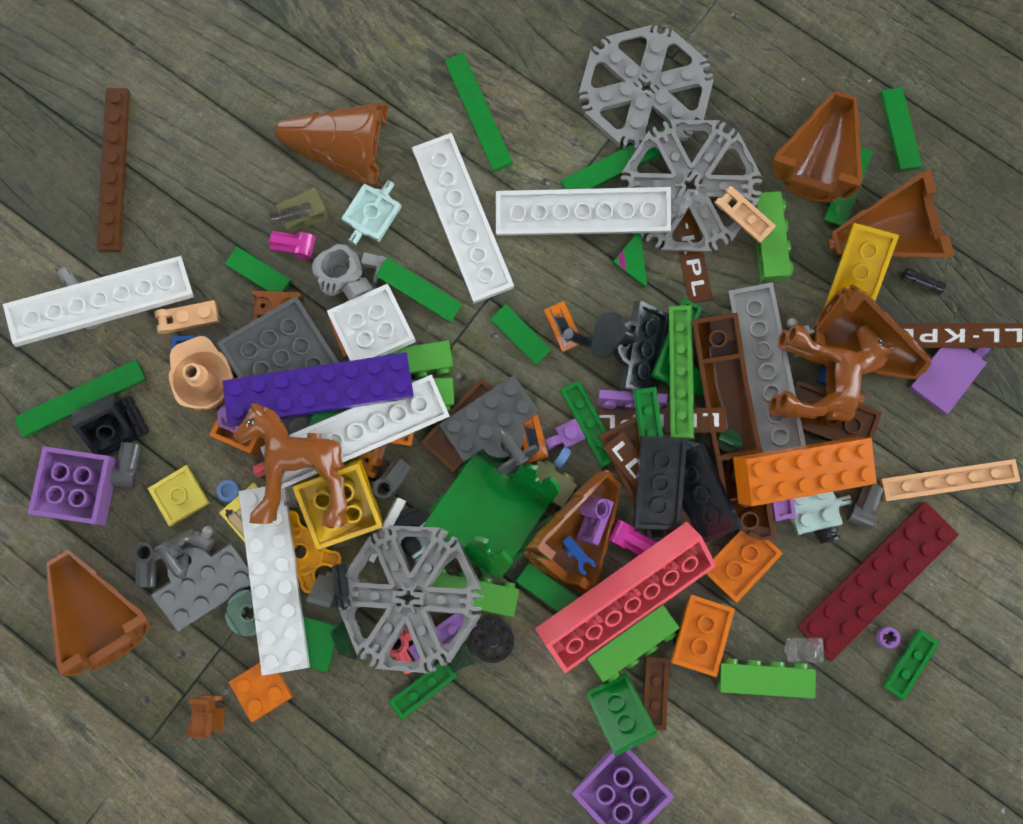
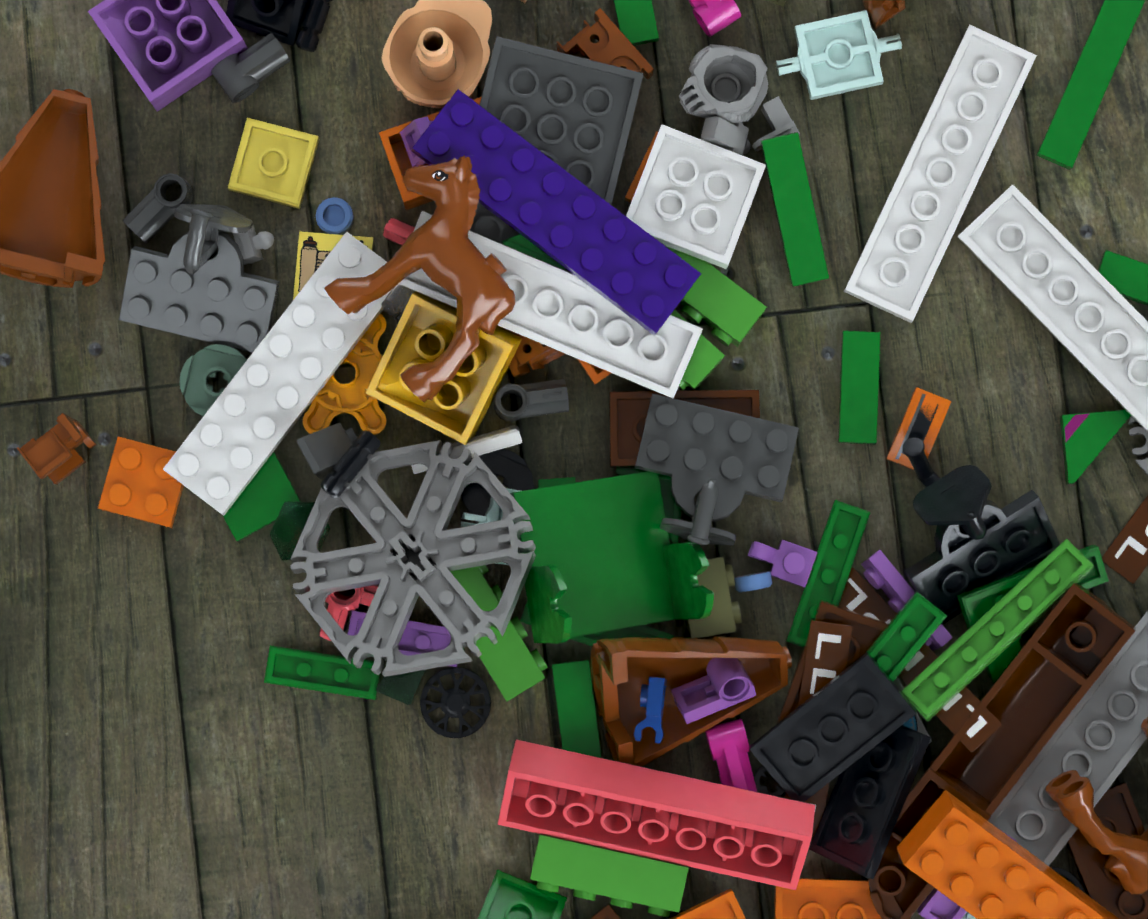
camera: 45 degrees right, 5 degrees up
orange slope [521,414,549,463] -> none
dark green plate [717,429,742,452] -> none

